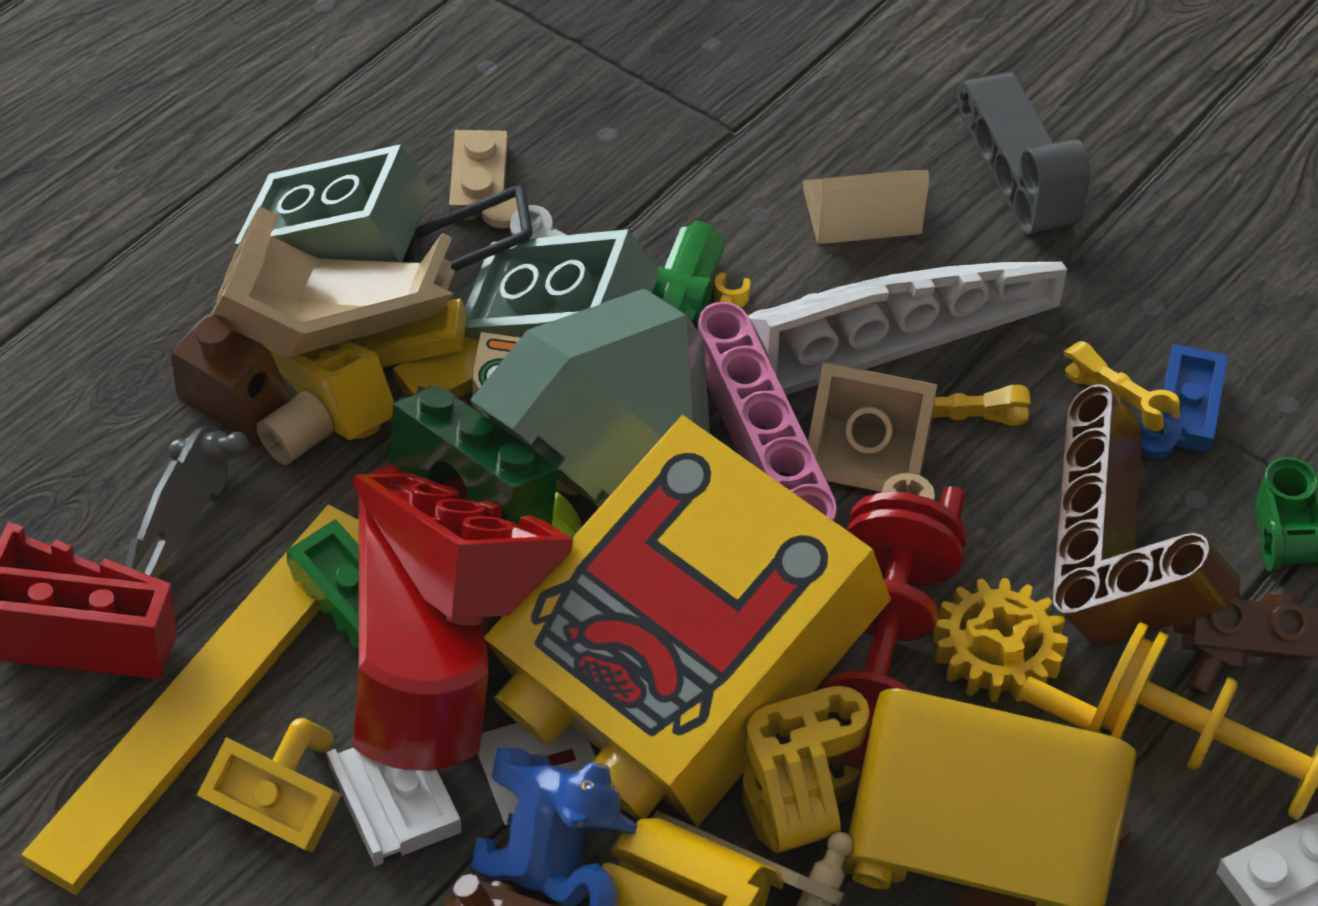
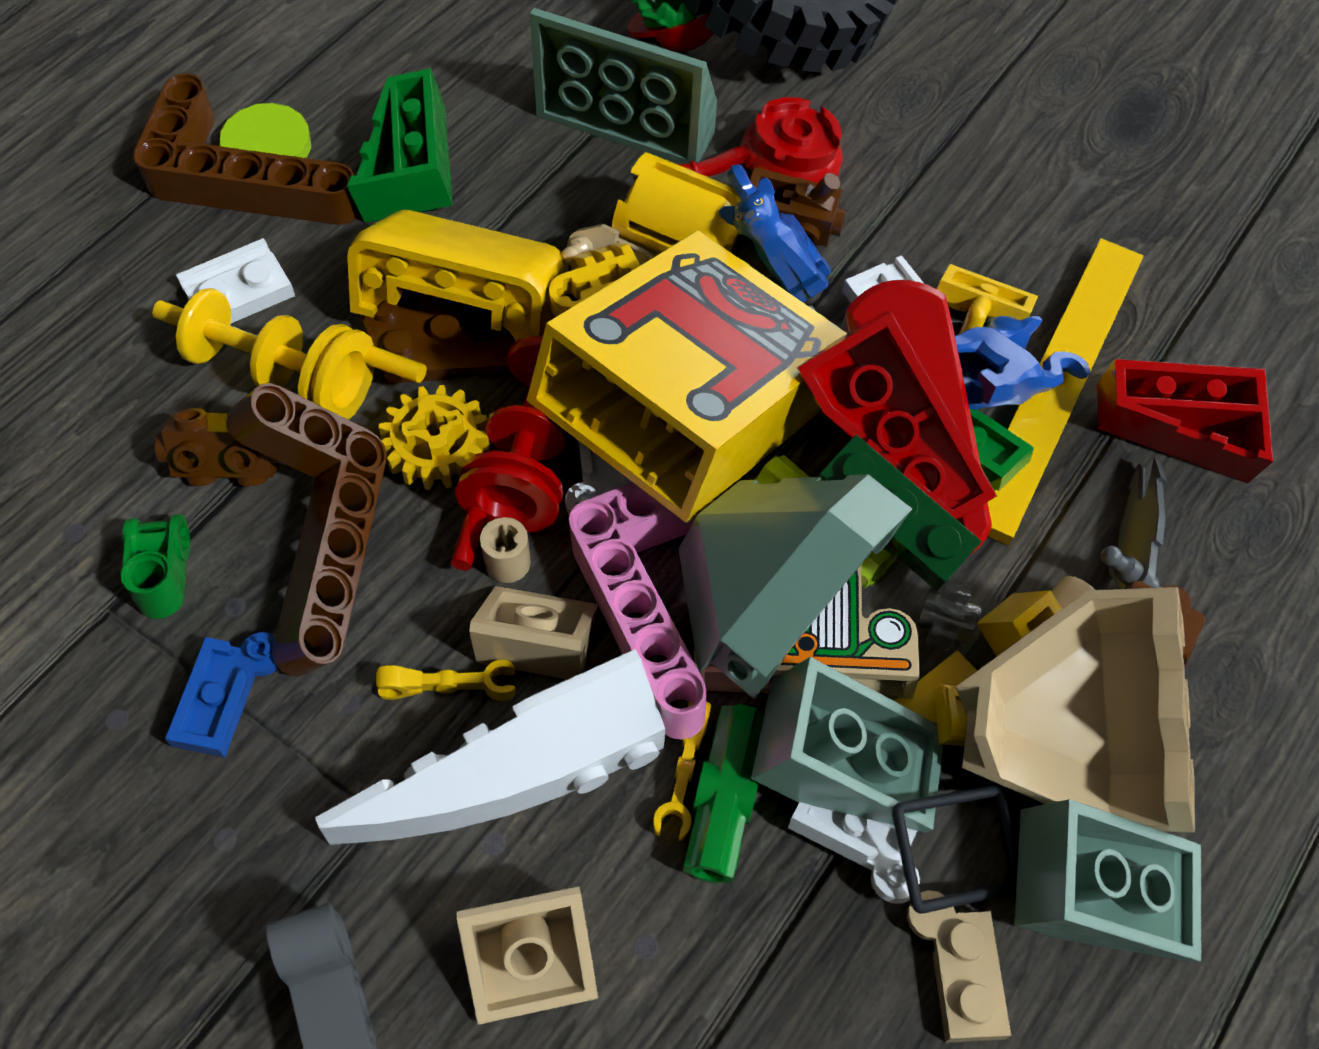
camera: 175 degrees right, 10 degrees up
yellow piece [1063,341,1180,431] -> none
none -> blue animal [955,316,1090,410]

